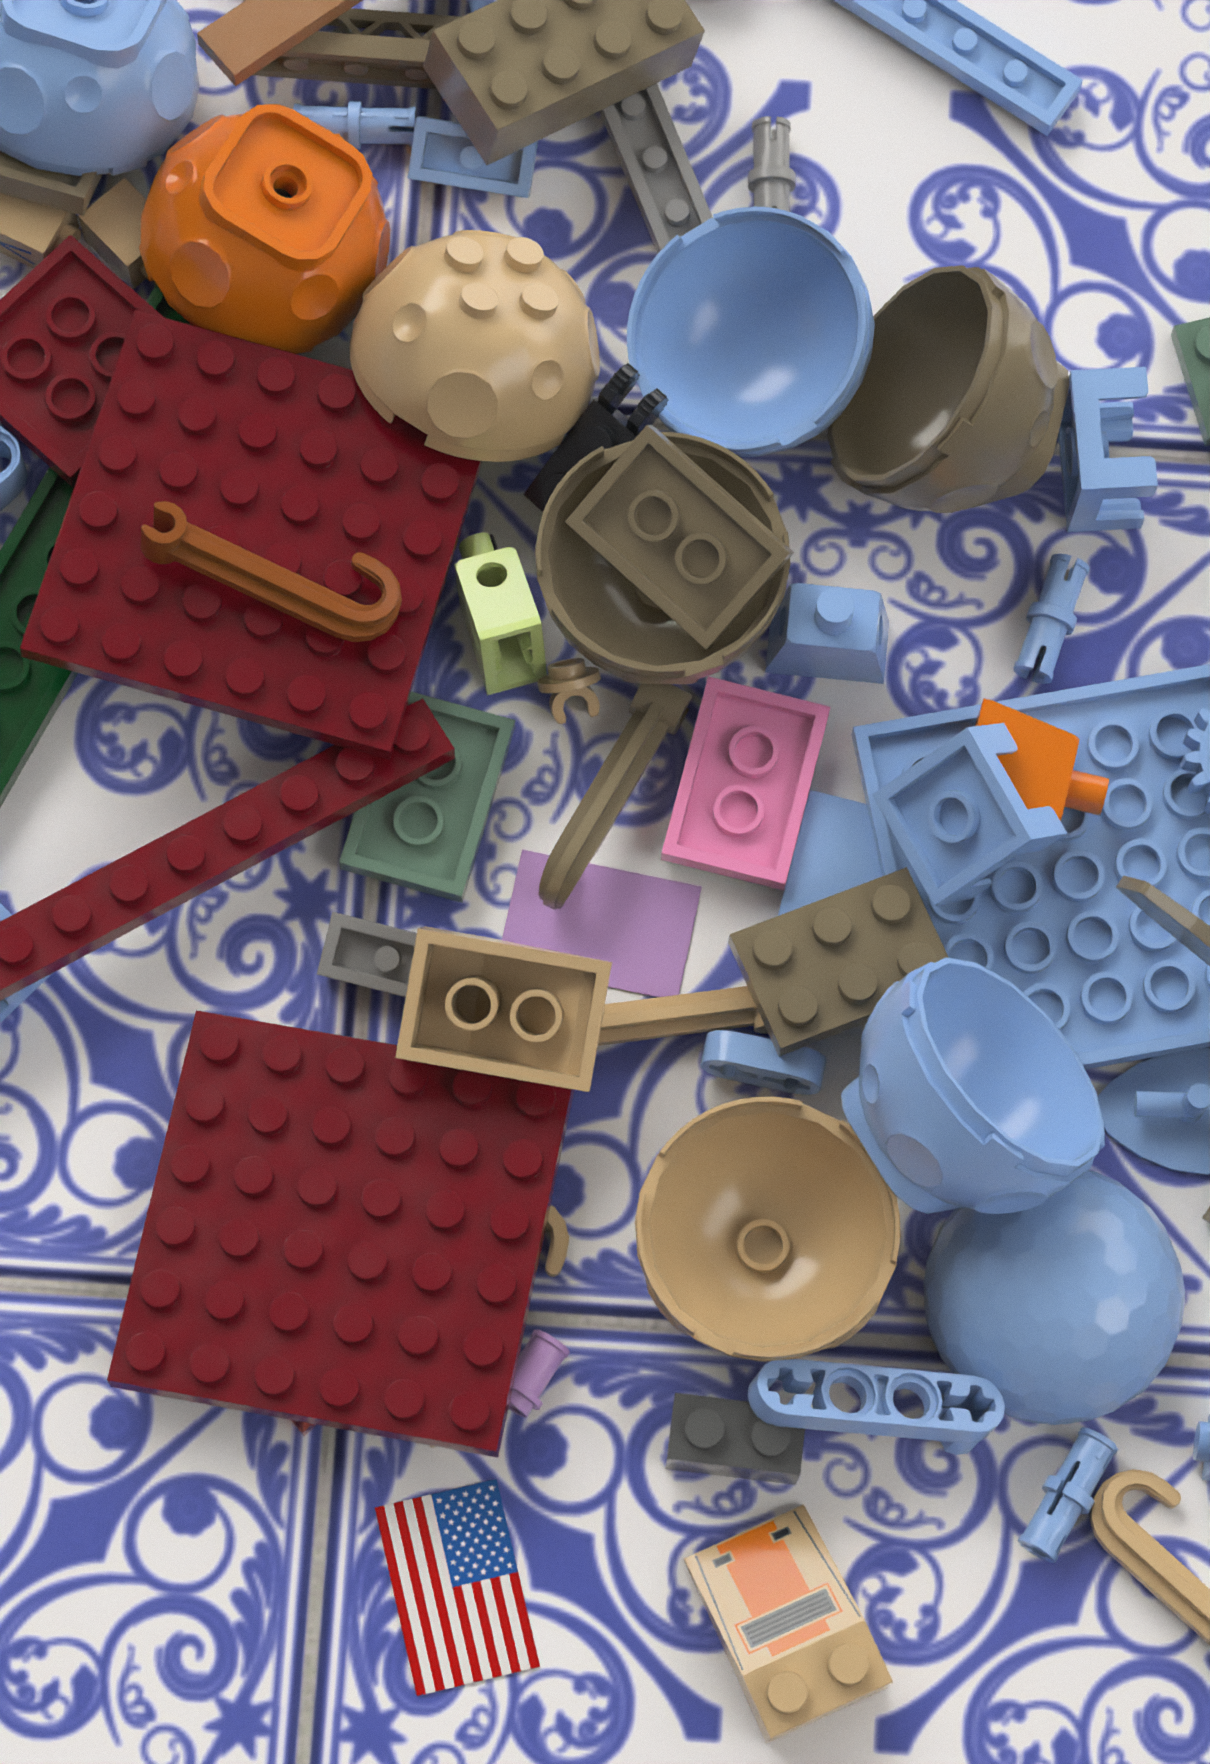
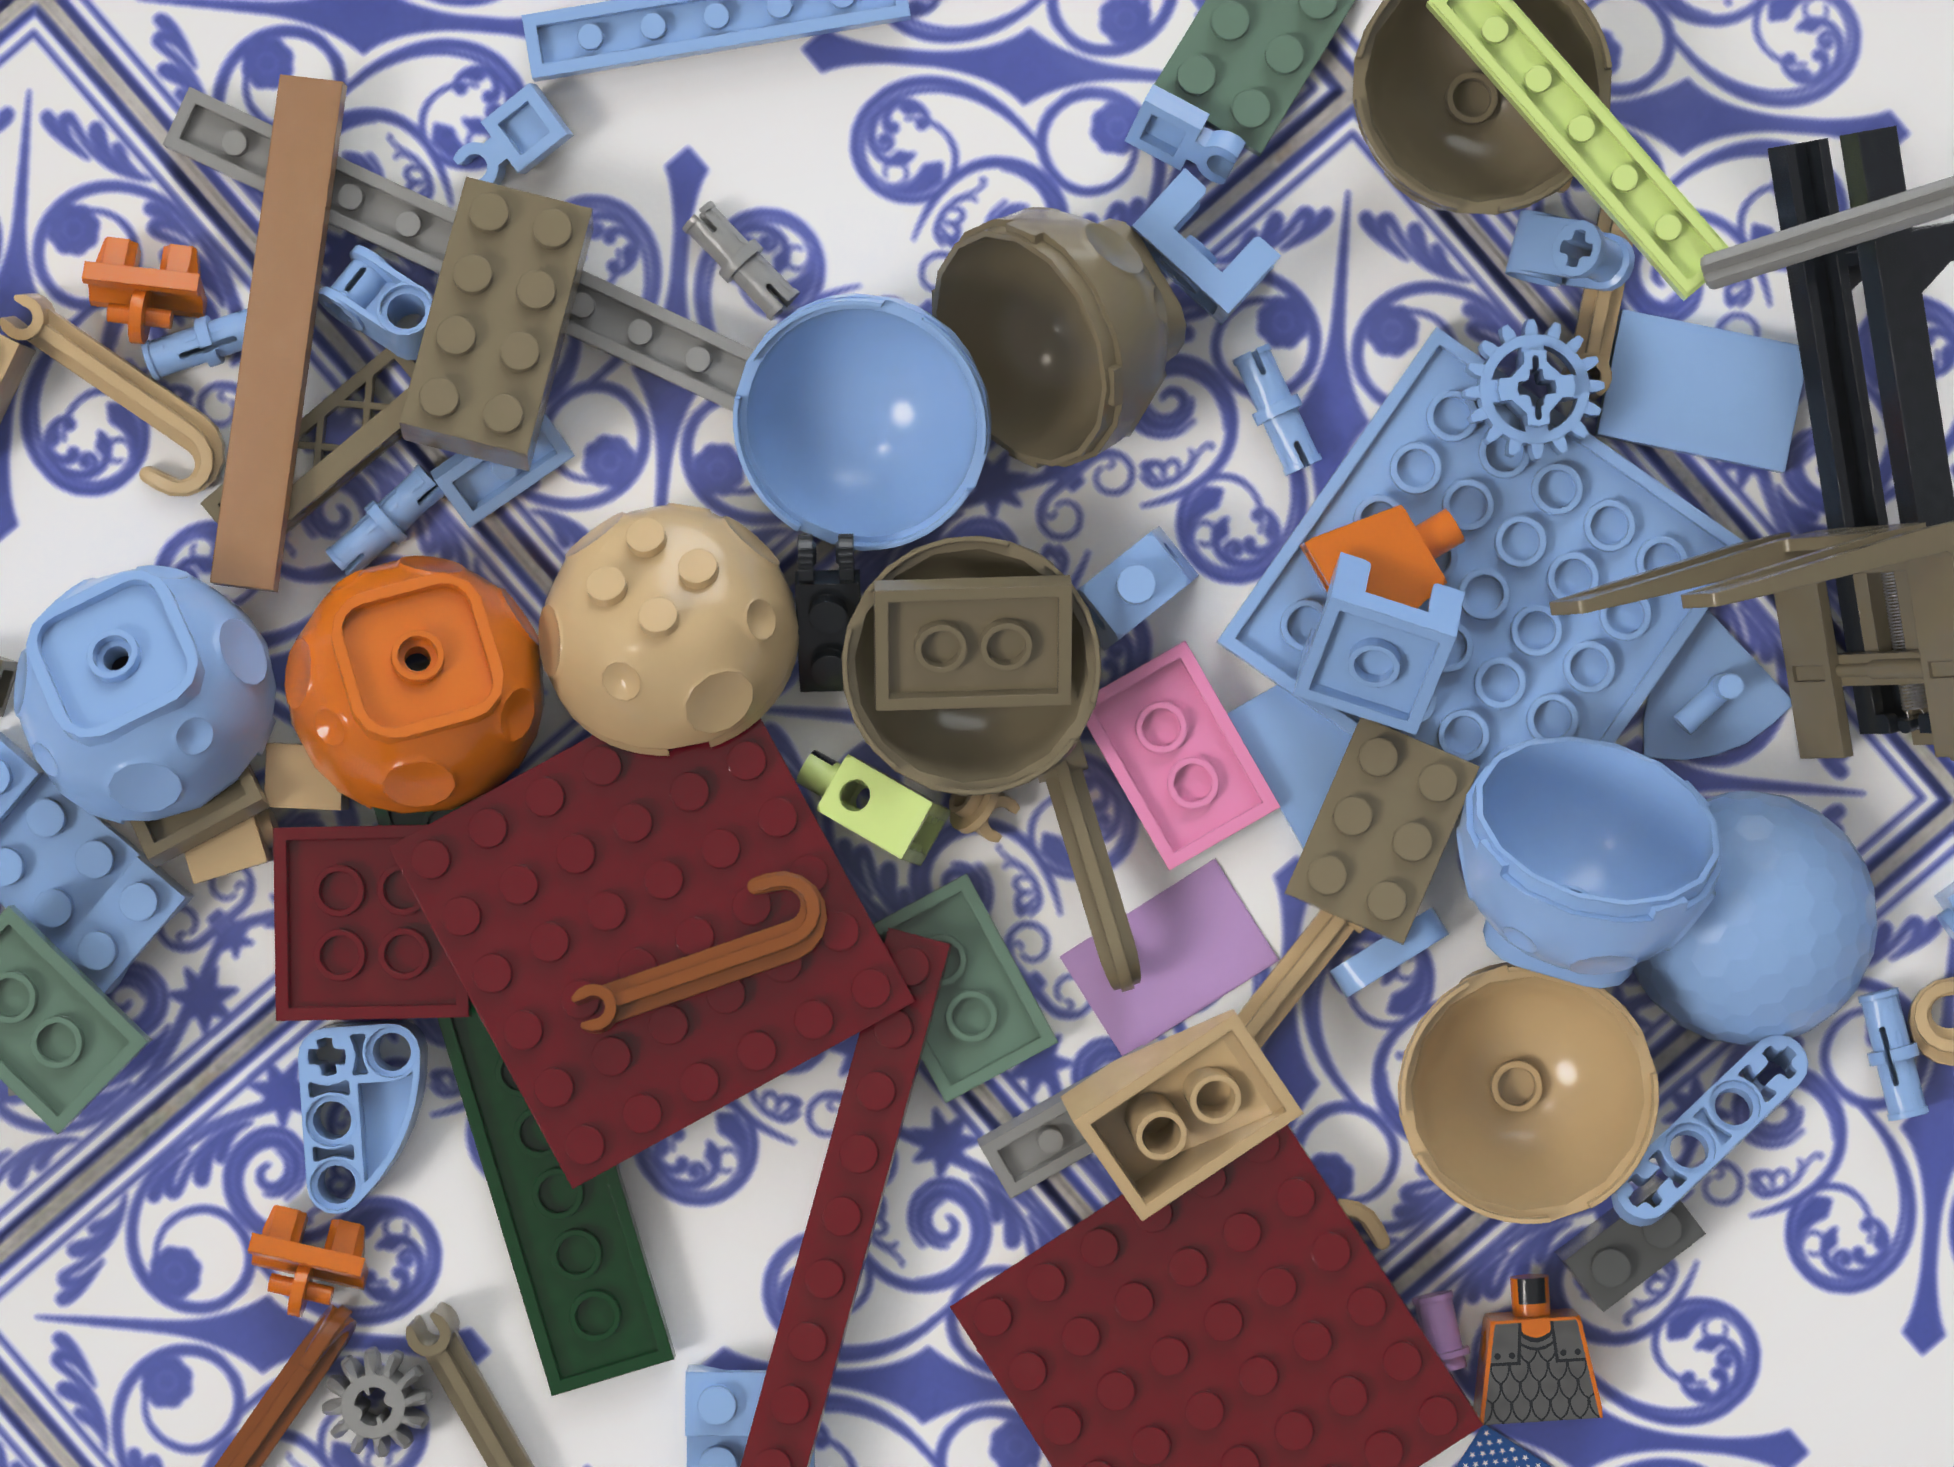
camera: 40 degrees left, 15 degrees up
tan slope [684,1504,893,1744] -> none
none -> light blue plate [1125,84,1246,184]
none -> torso [1473,1274,1603,1425]

